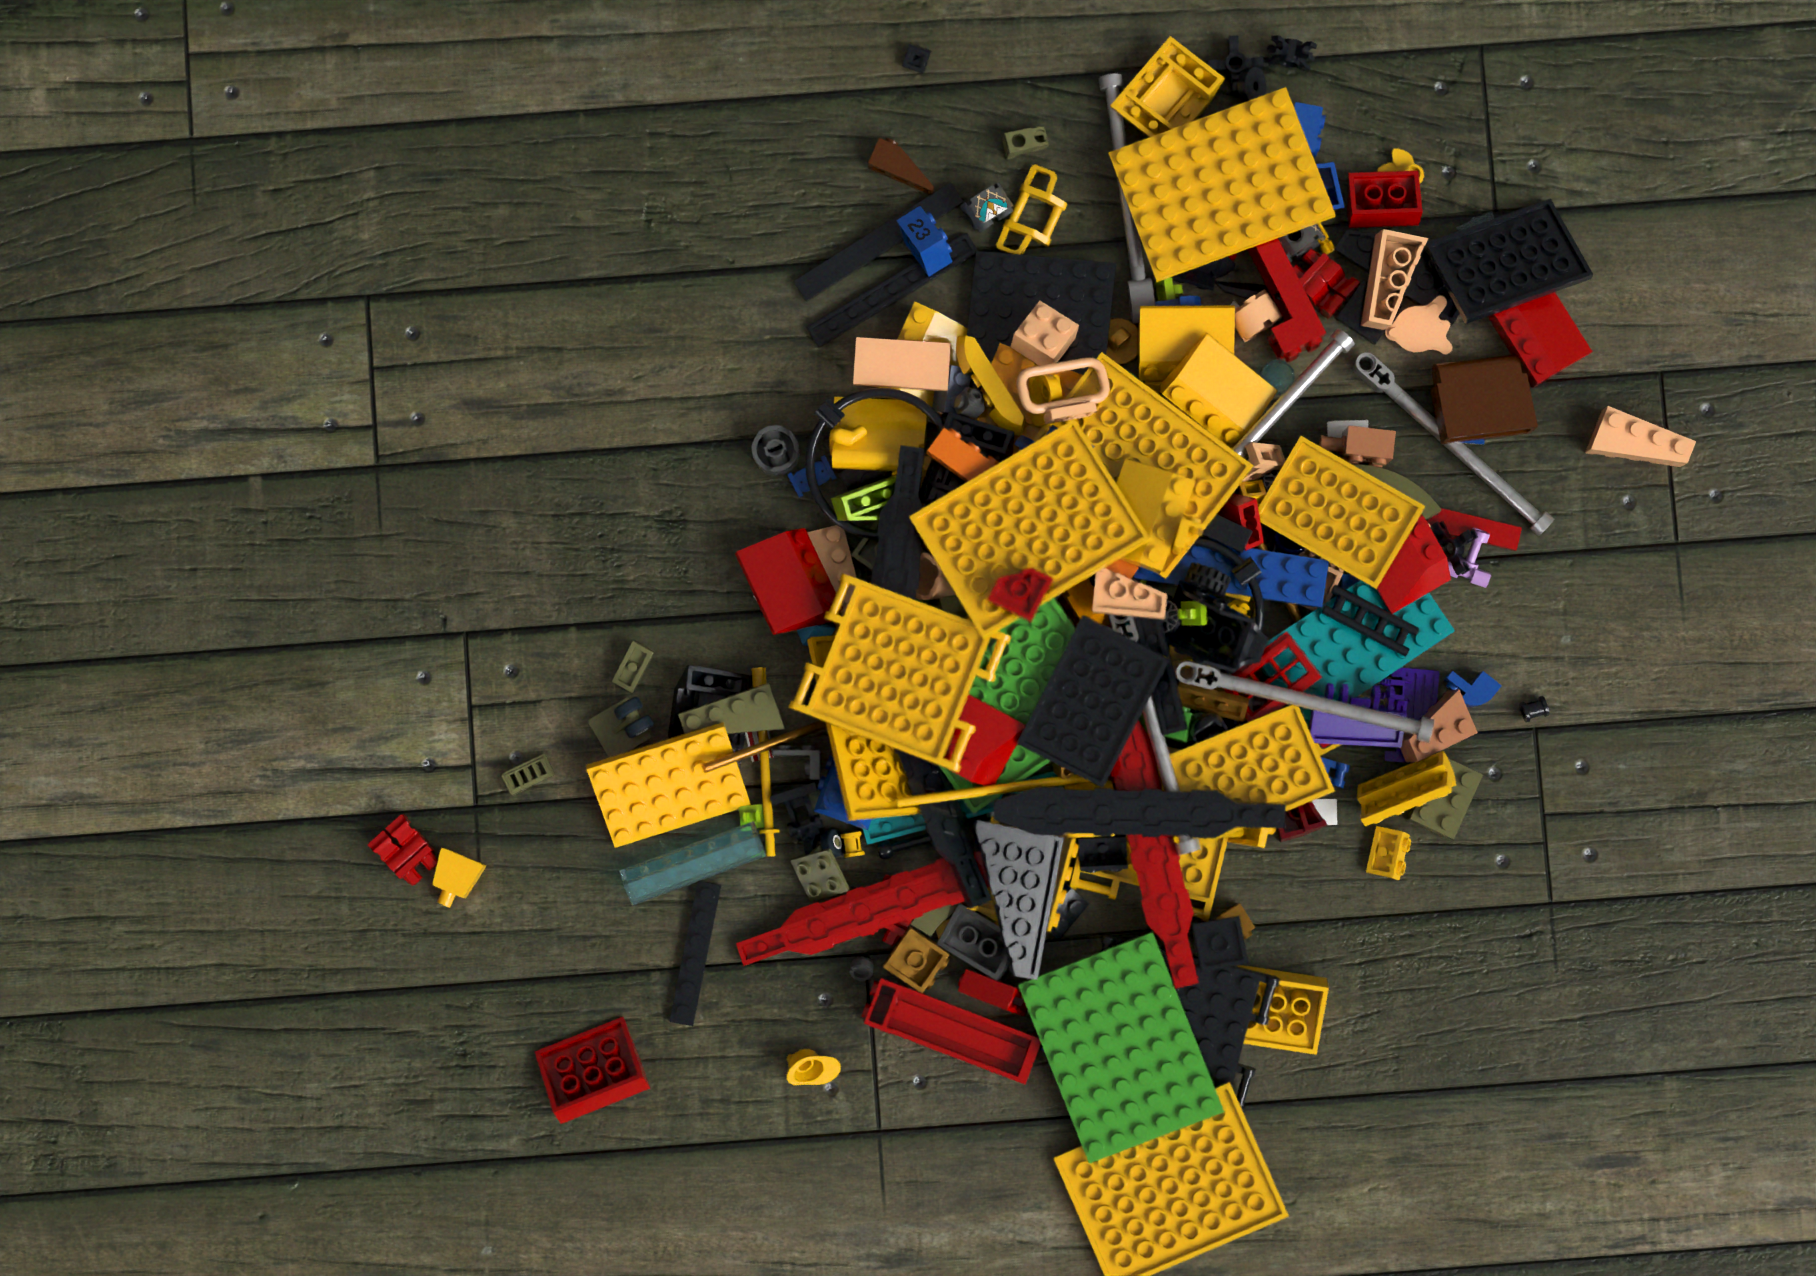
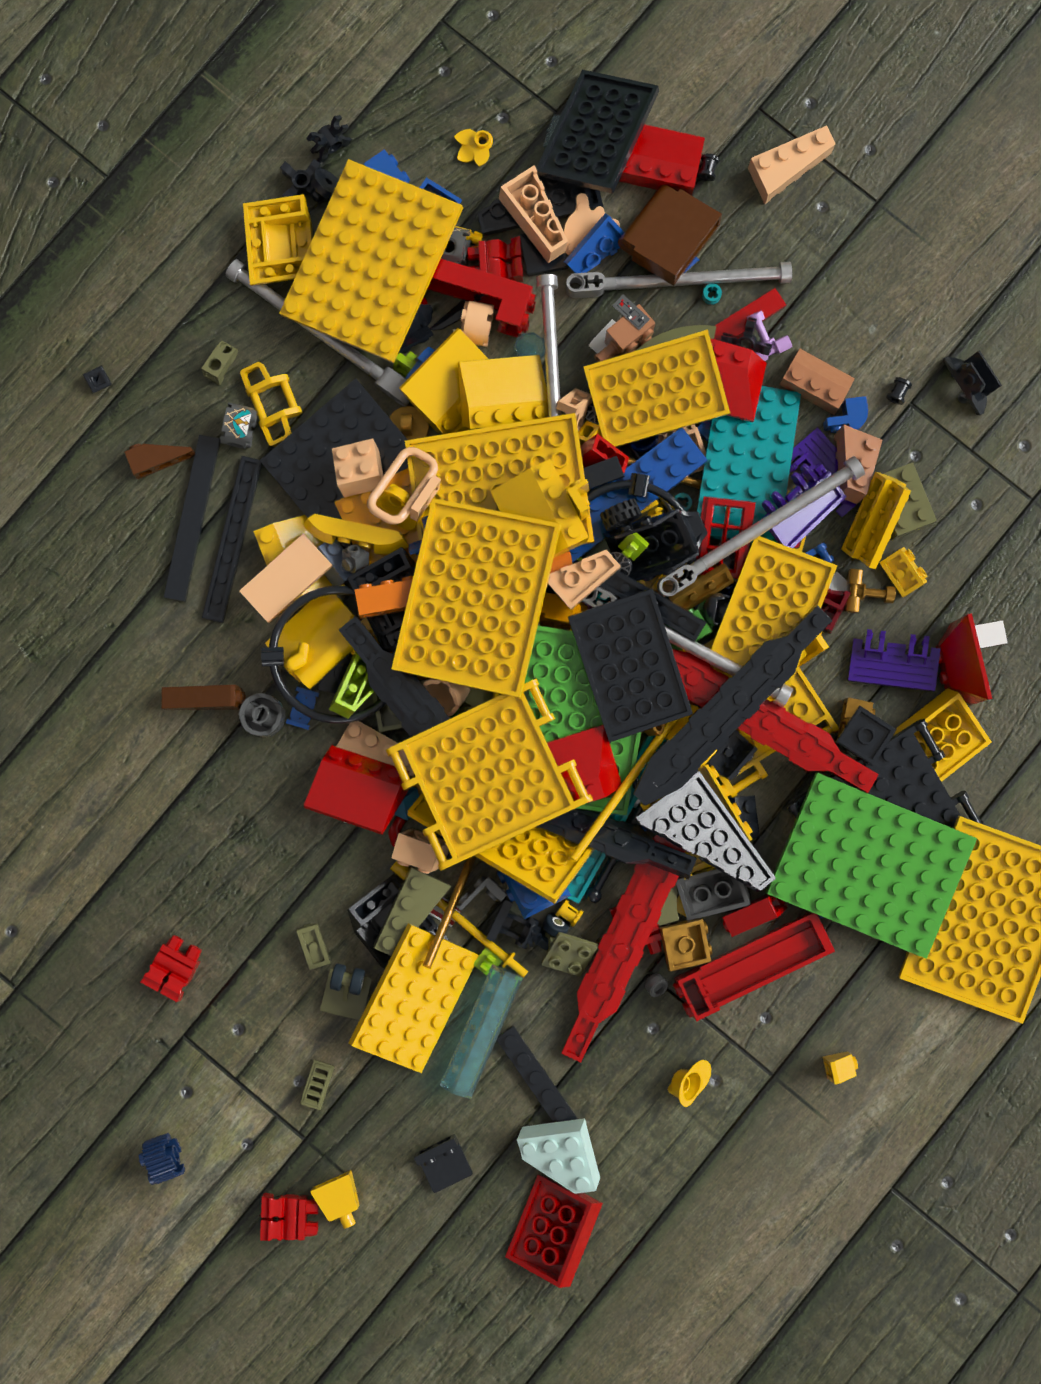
camera: 45 degrees left, 0 degrees up
blue brick [896,206,952,276] -> none
red plate [987,568,1053,623] -> none
black bar [1321,584,1419,657] -> none
red slope [1347,171,1423,228] -> none
none -> dark blue brick [139,1133,185,1185]
none -> red hips [140,935,202,1002]
none -> reddish brown slope [161,685,246,710]
none -> red arm [388,816,406,847]
none -> light nougat brick [391,828,449,874]
none -> black bracket [414,1134,473,1193]
none -> light aqua brick [517,1118,600,1194]
none -> blue wing [564,213,624,273]
none -> dark grey sticker [612,294,650,330]
none -> teal bush [674,493,692,512]
none -> black bush [697,153,720,181]
none -> teal bush [702,283,722,305]
none -> nougat slope [779,349,855,415]
none -> yellow slope [822,1051,858,1084]
none -> pearl gold bar [844,569,896,613]
none -> dark purple hinge [848,629,940,692]
none -> red slope [935,613,992,705]
none -> black piece [943,350,1002,415]
none -> white sticker [975,621,1007,648]

